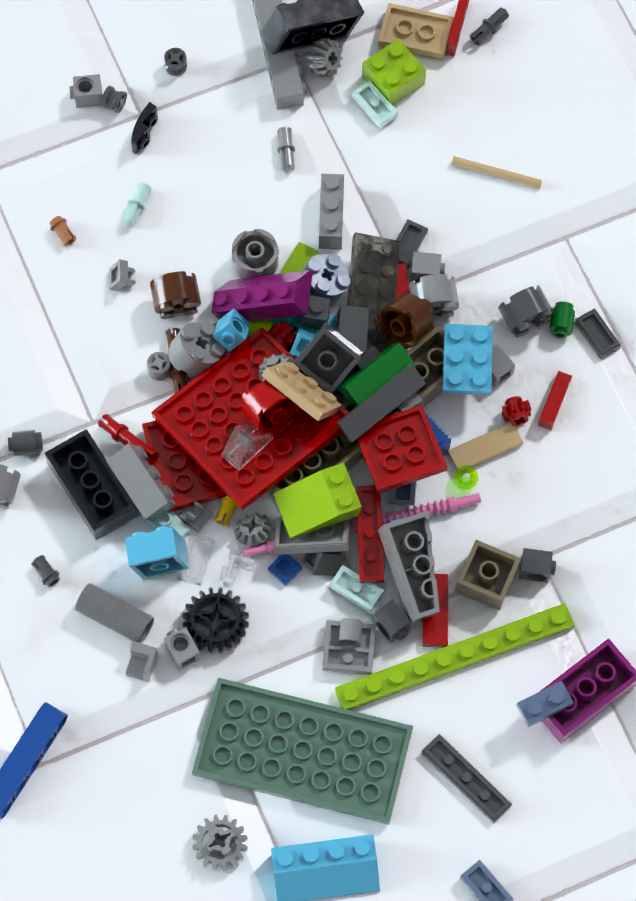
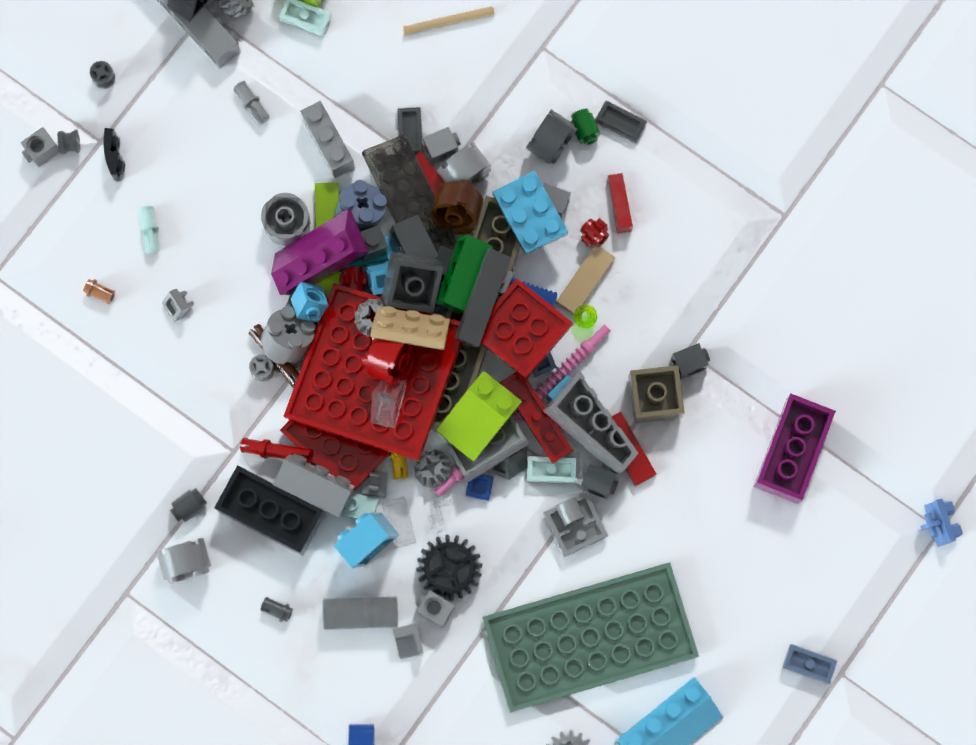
camera: 30 degrees left, 10 degrees up
reddish brown brick [150,271,201,319] -> none
lime plate [334,603,575,710] -> none
dark grey tile [421,734,512,823] -> none
sand blue plate [516,681,574,727] -> none

